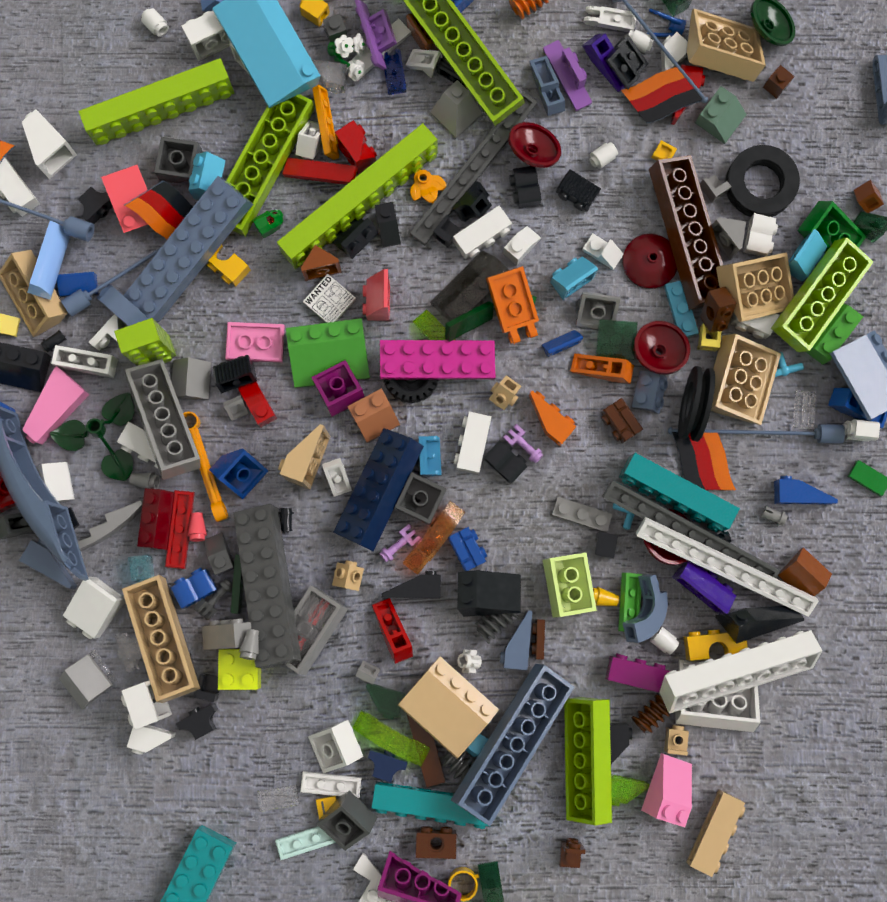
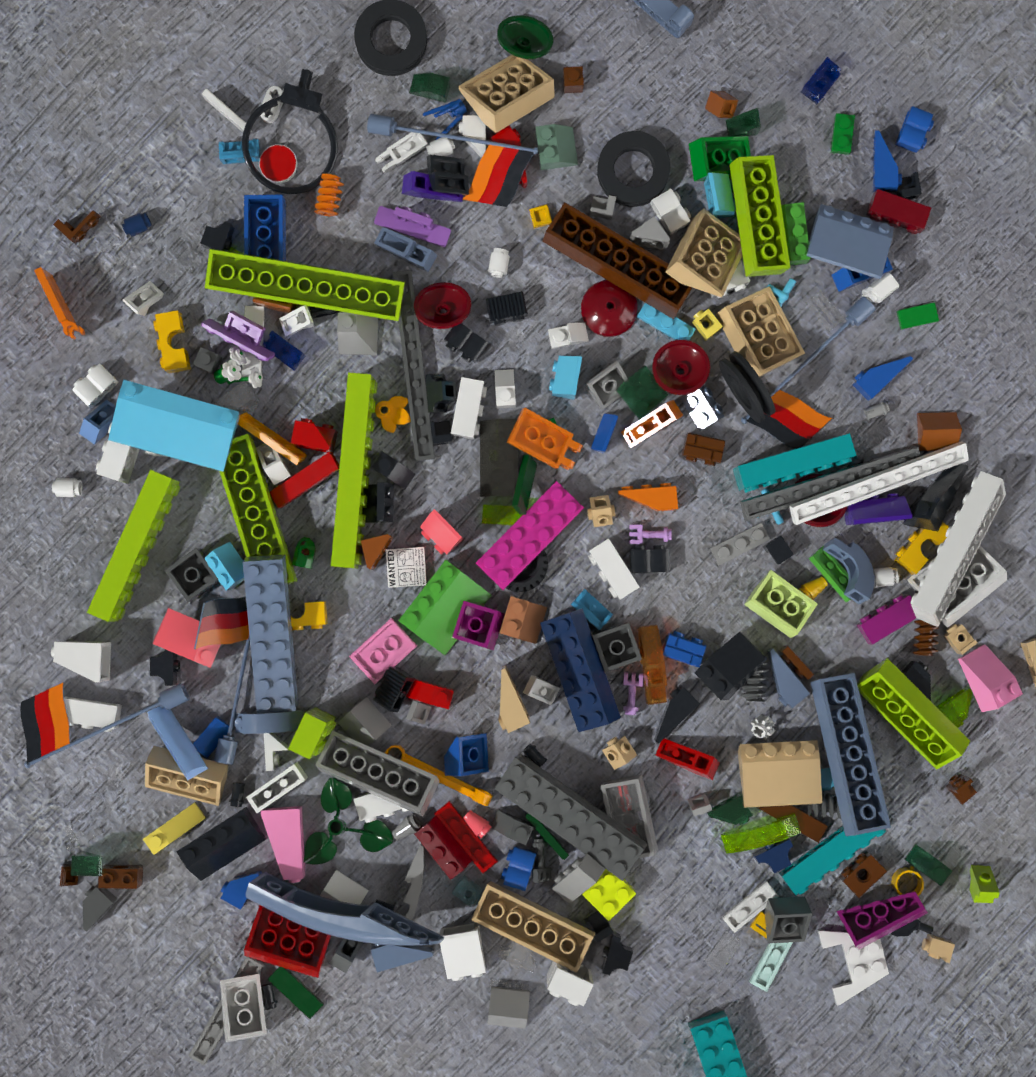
camera: 40 degrees left, 5 degrees up
white slope [127,725,176,754] -> none
light grey cone [239,629,259,660] -> none
white slope [308,720,364,773] -> none
reddish brown brick [700,287,737,333] -> none

